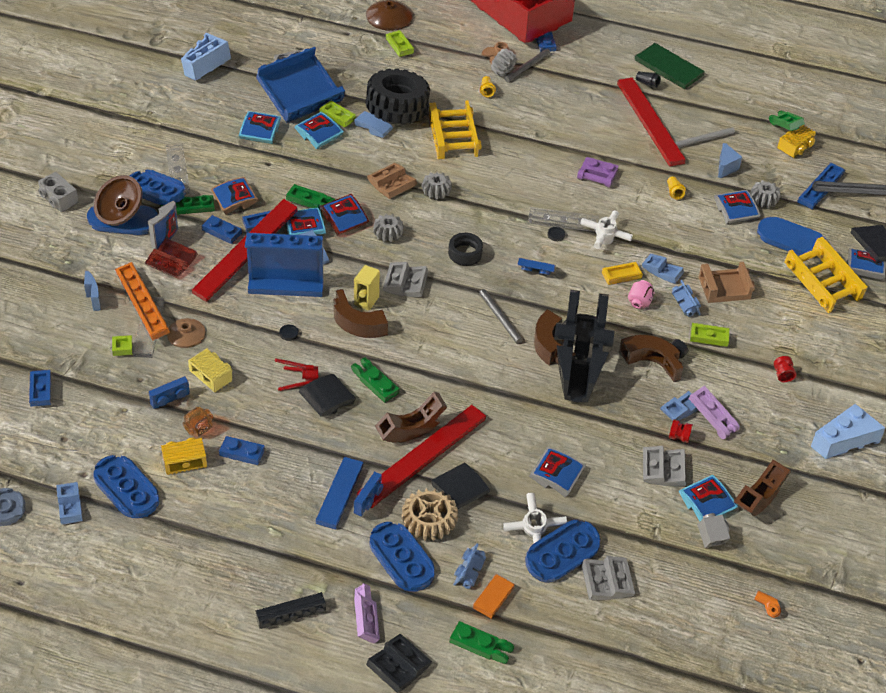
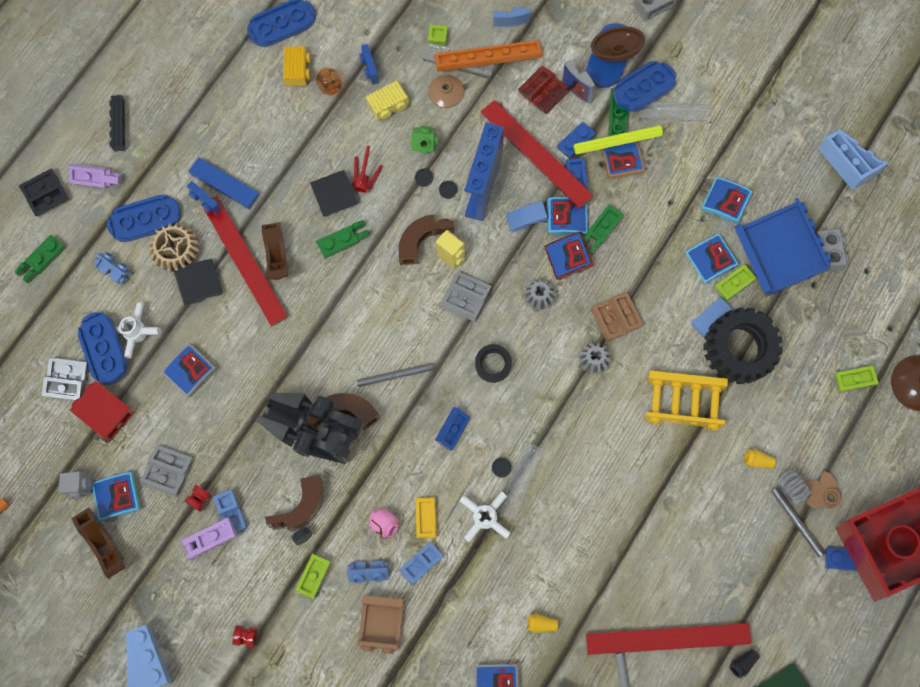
camera: 110 degrees right, 25 degrees up
blue plate [219,436,265,465] -> none
orange tile [473,574,515,619] -> none
medium lavender plate [577,157,619,188] -> none
none -> red panel [69,380,134,442]
none -> bright green brick [411,126,438,154]
none -> black piece [439,181,457,199]
none -> neon yellow axle [574,125,663,154]

